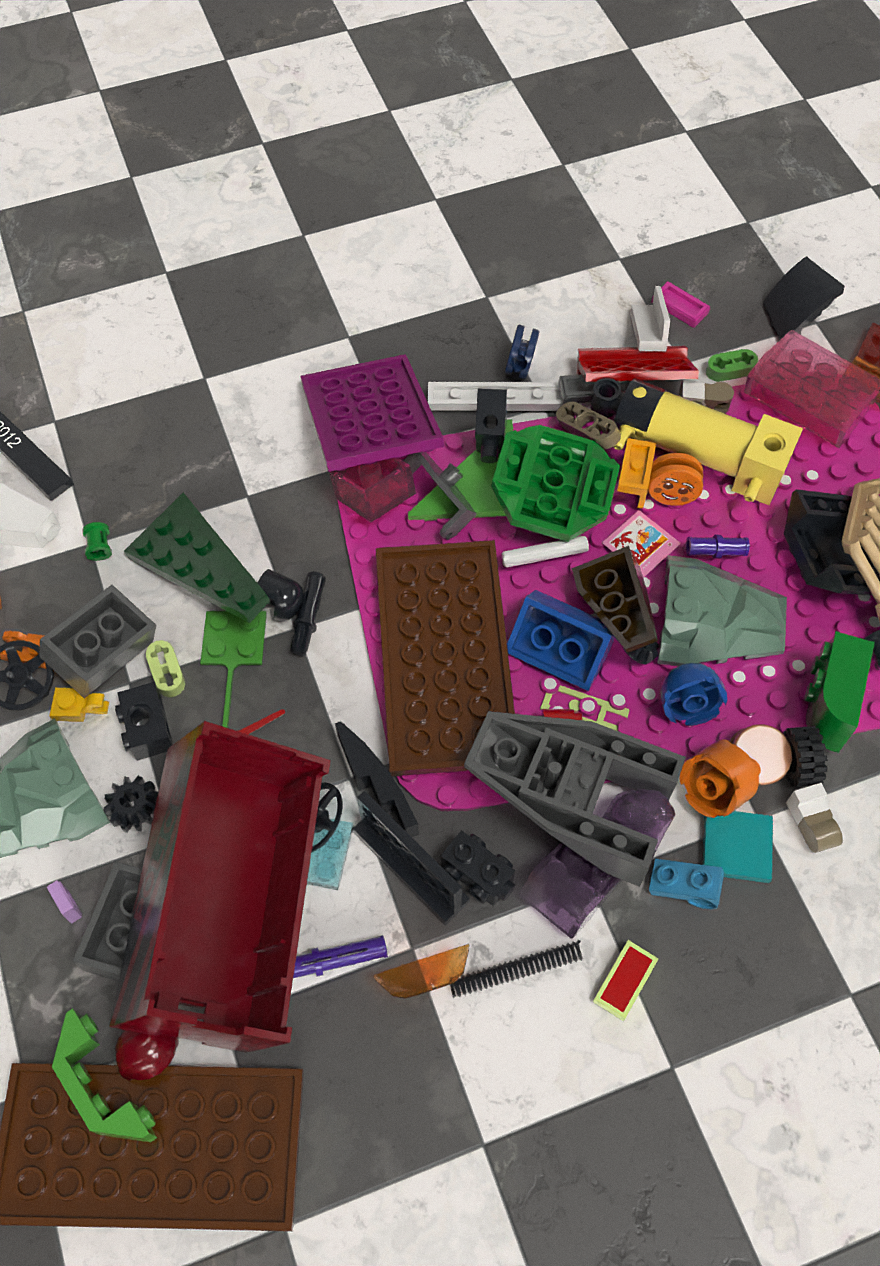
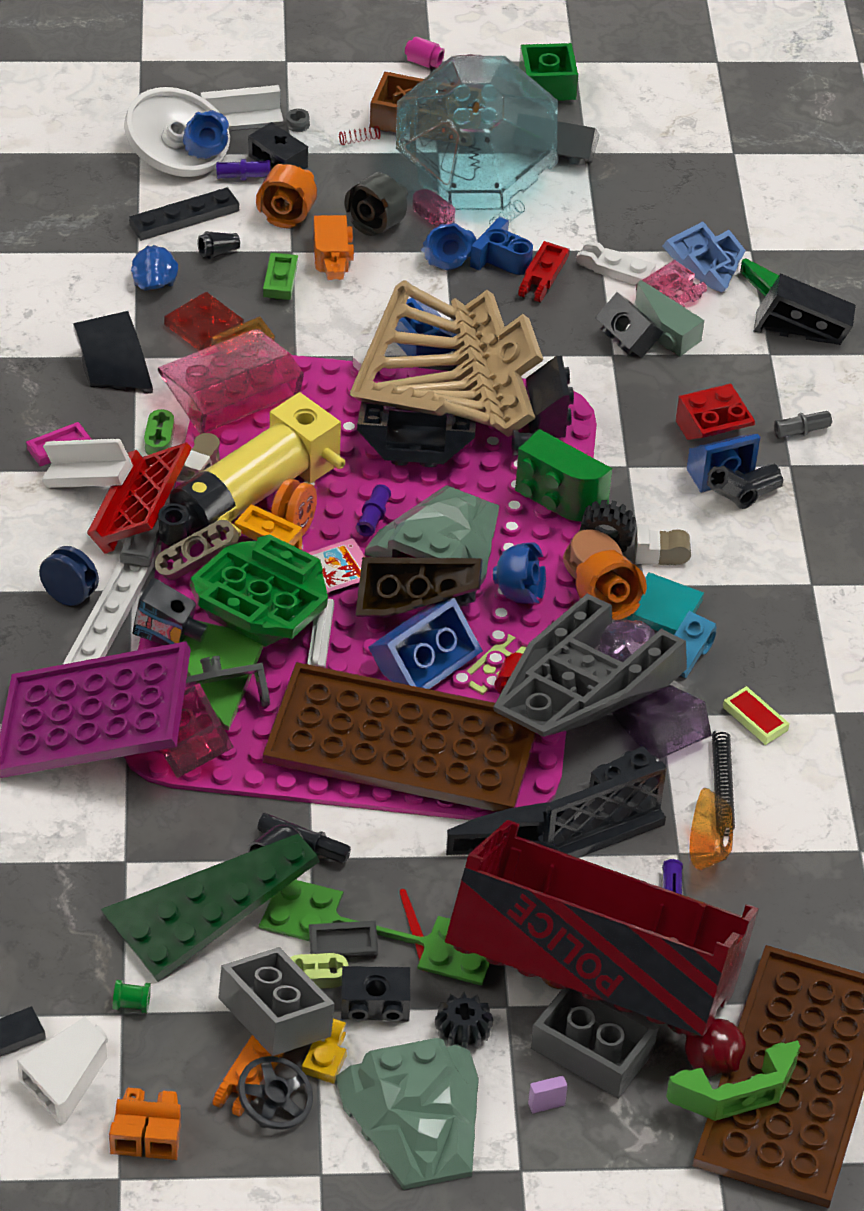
camera: 75 degrees left, 15 degrees down
none -> dark grey tile [308,920,378,958]

